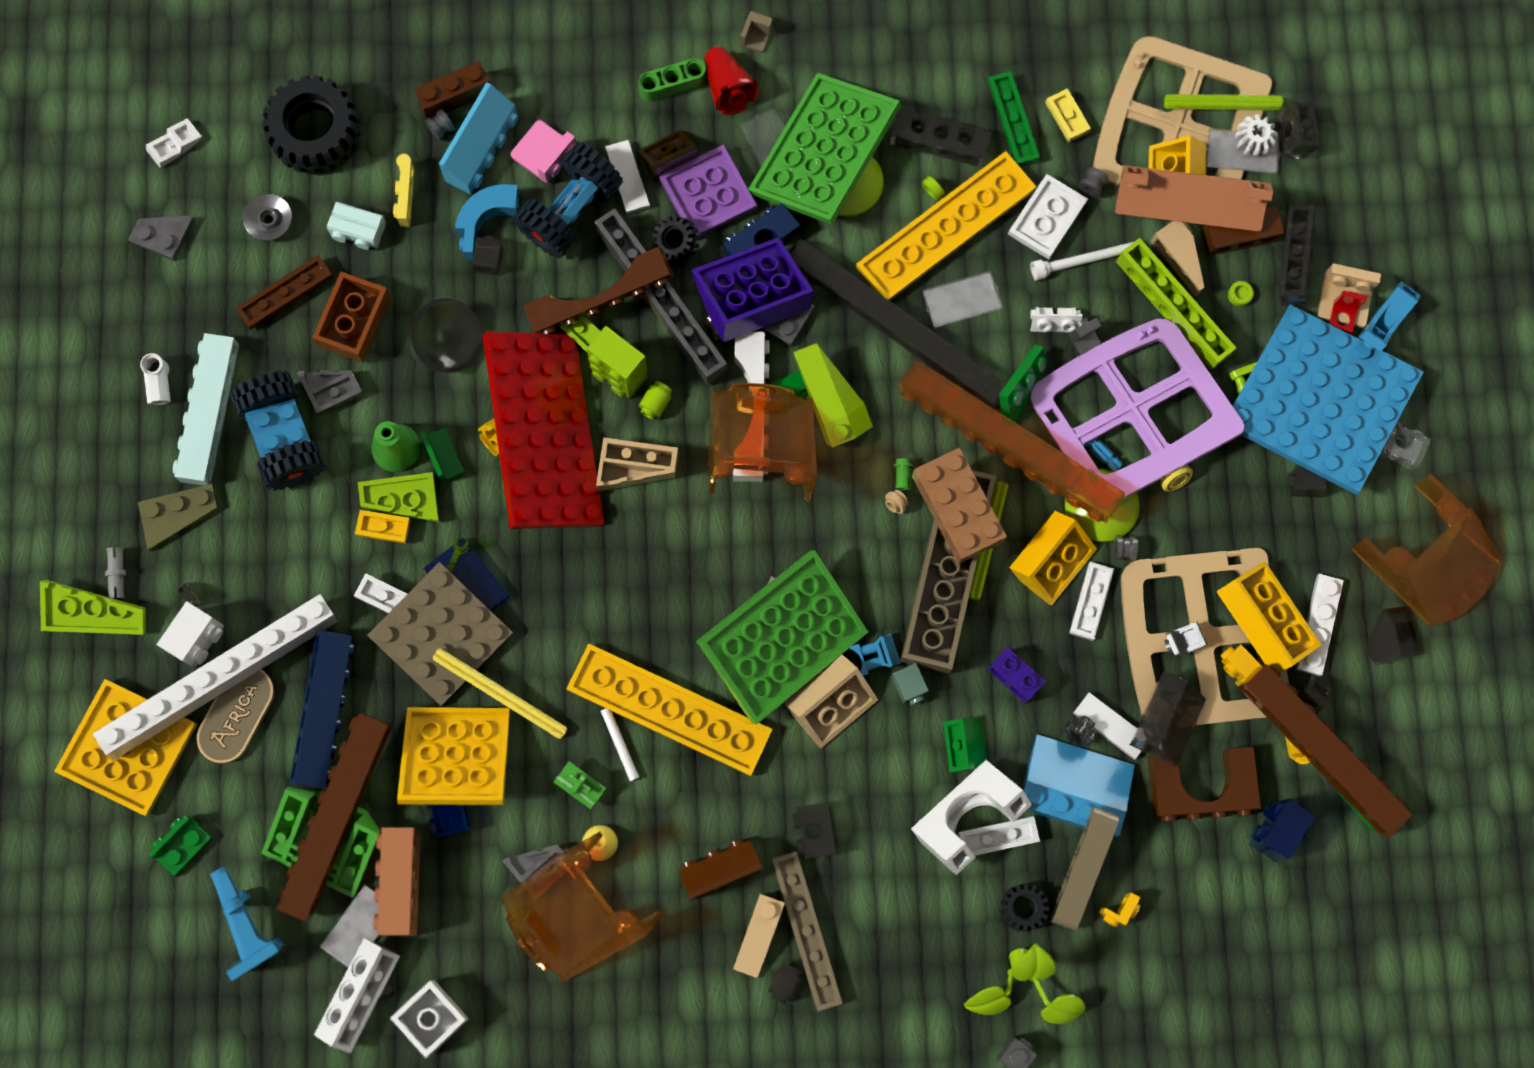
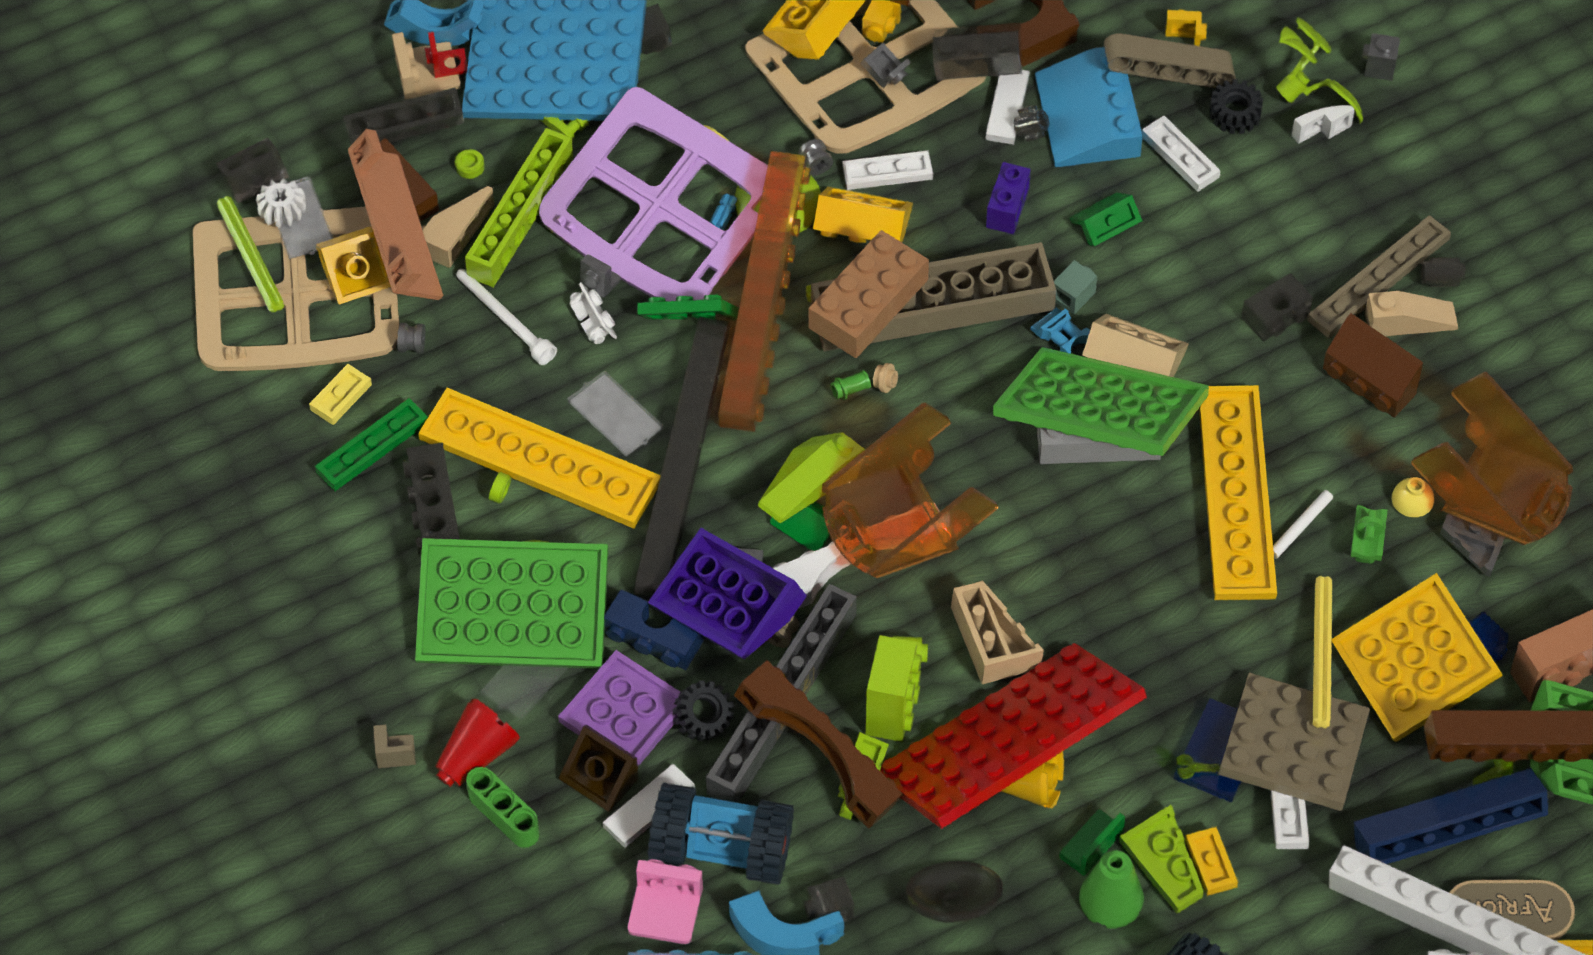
camera: 110 degrees left, 20 degrees down
white arch [911,760,1032,875] -> none
white plate [1008,174,1088,260] -> none
none -> white slope [1292,105,1355,144]

